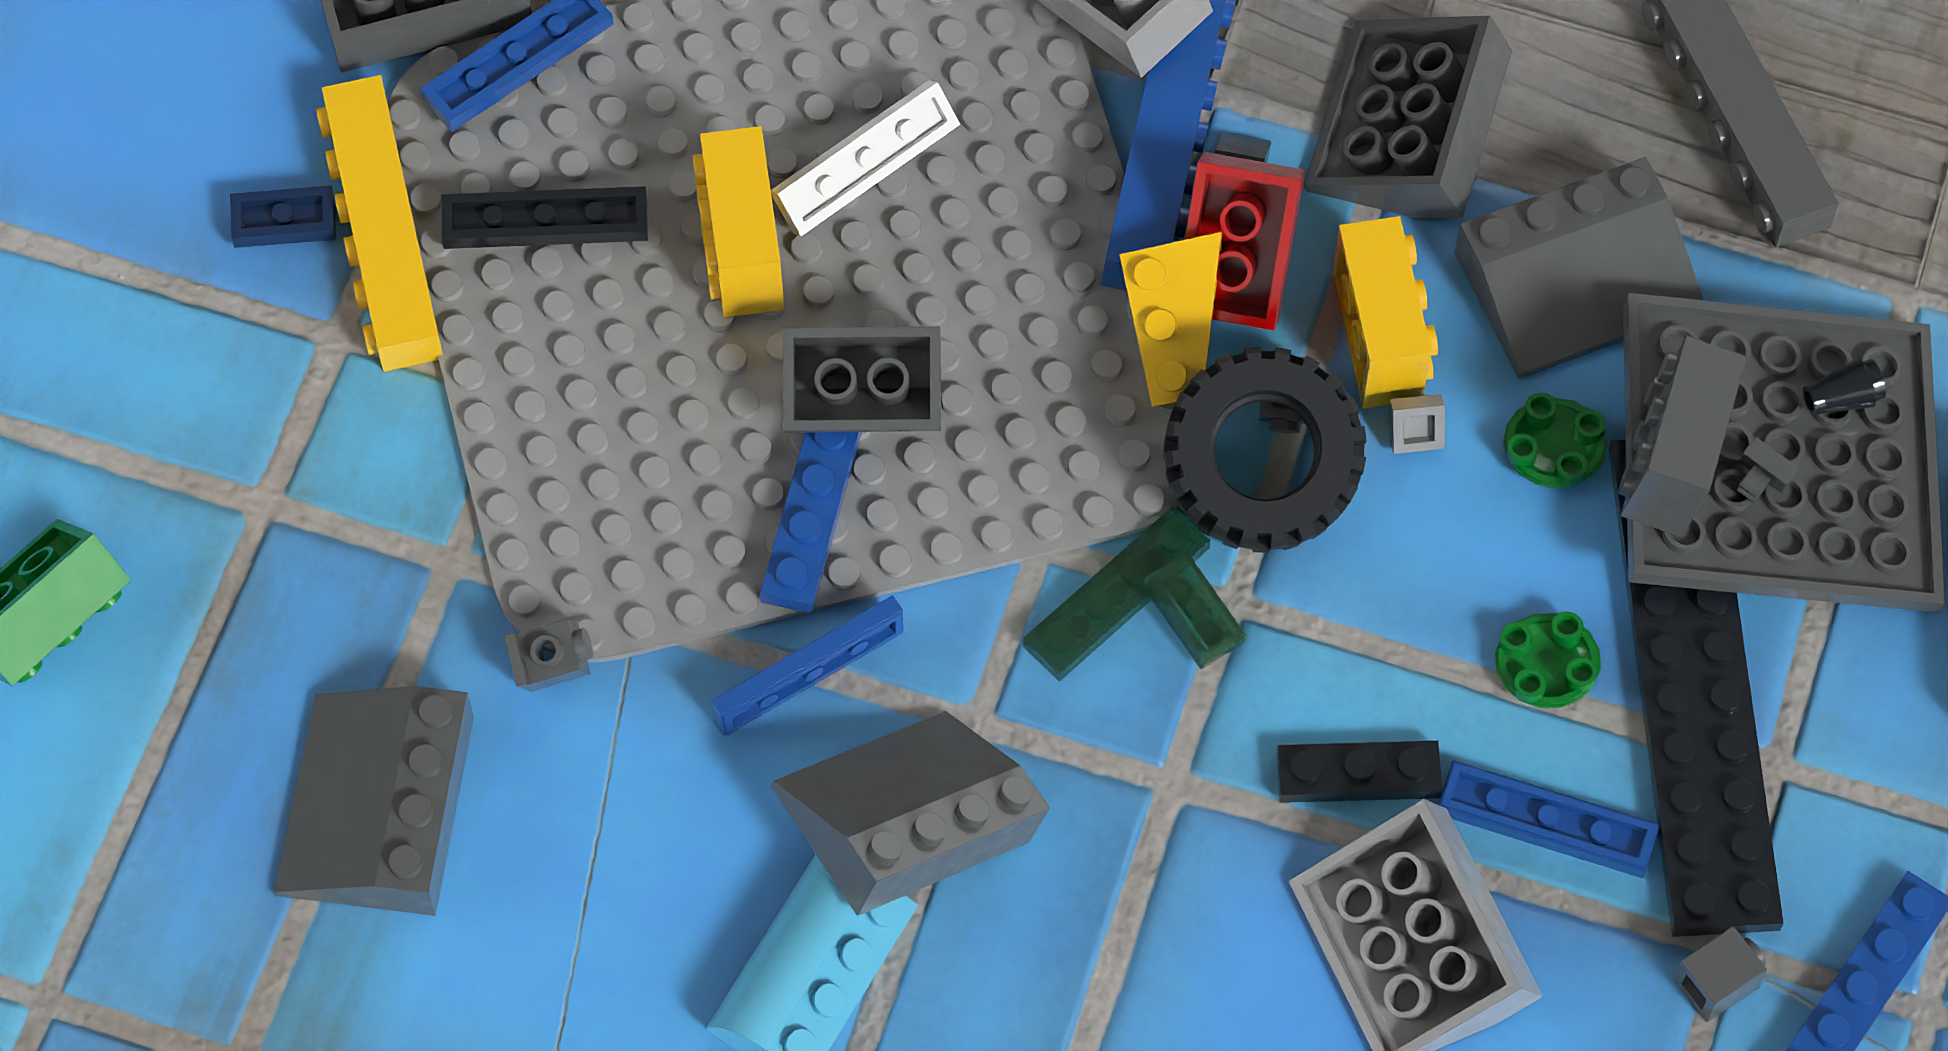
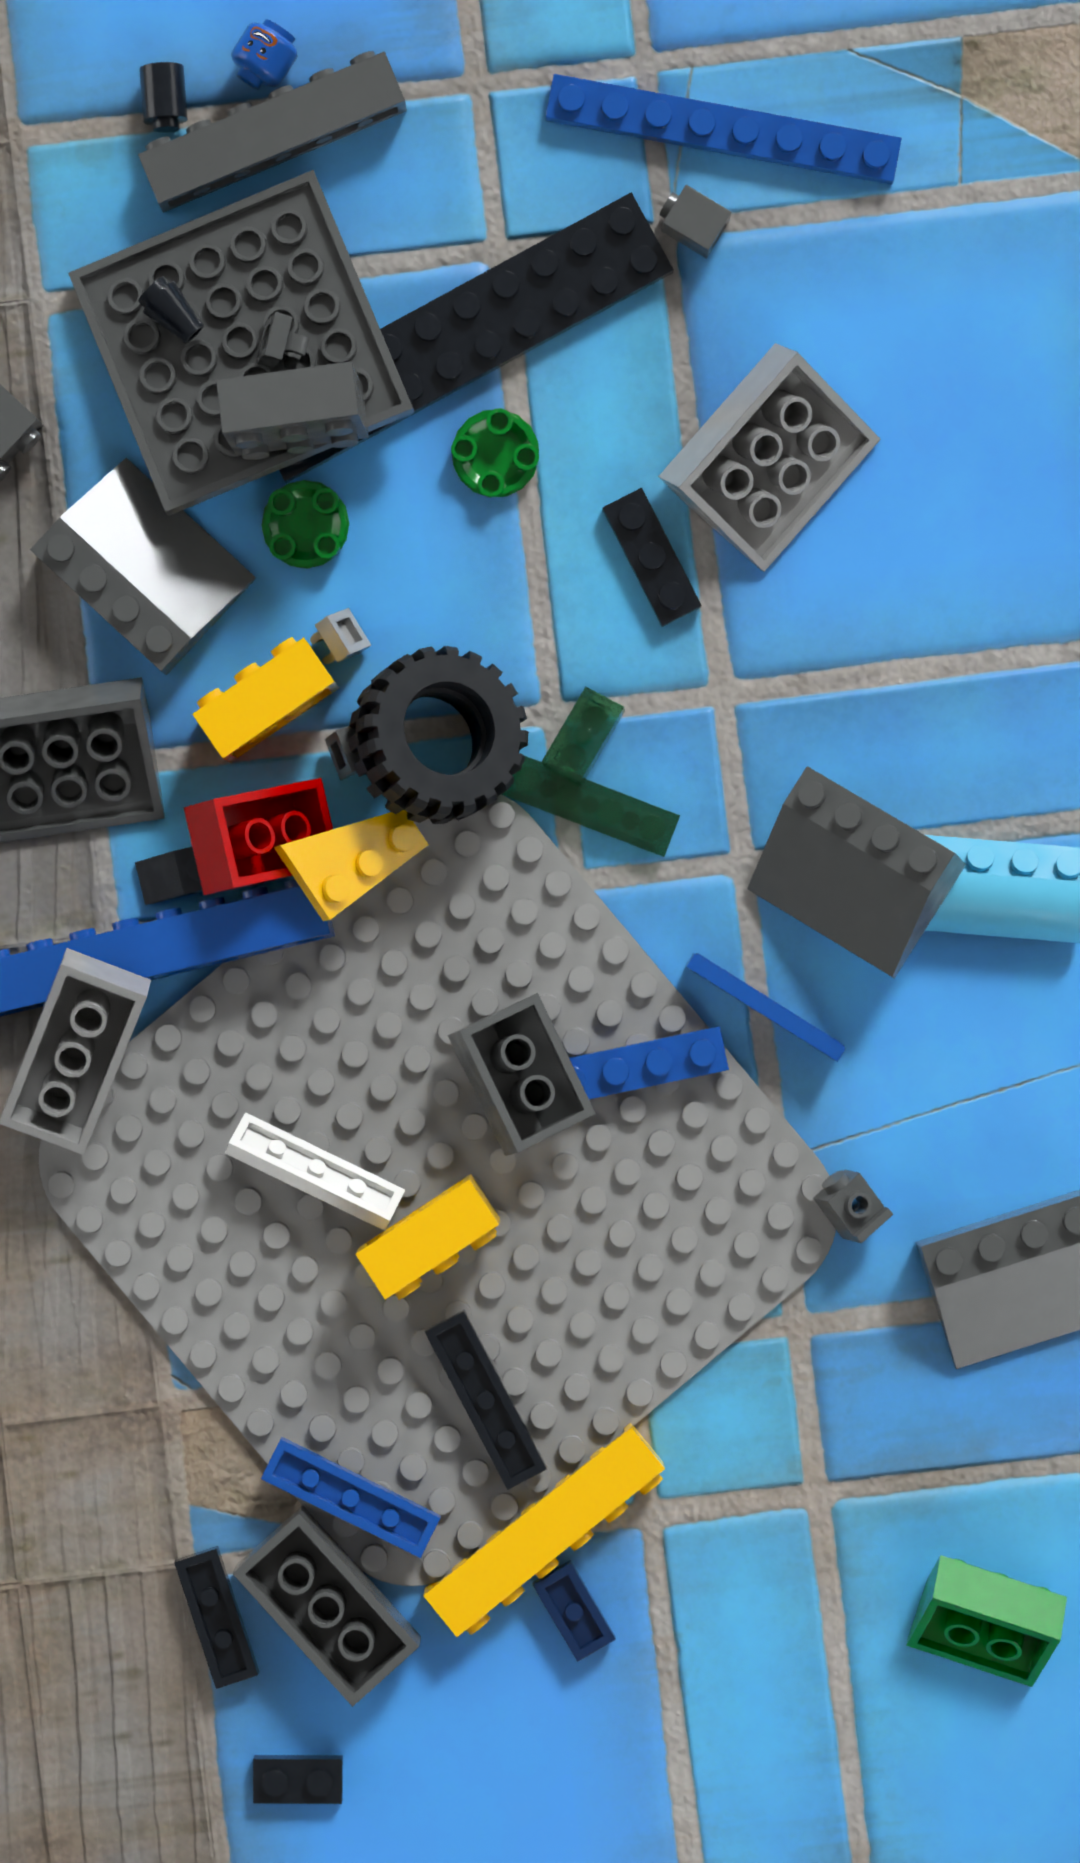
camera: 115 degrees left, 25 degrees up
blue tile [1438,760,1660,879] -> none

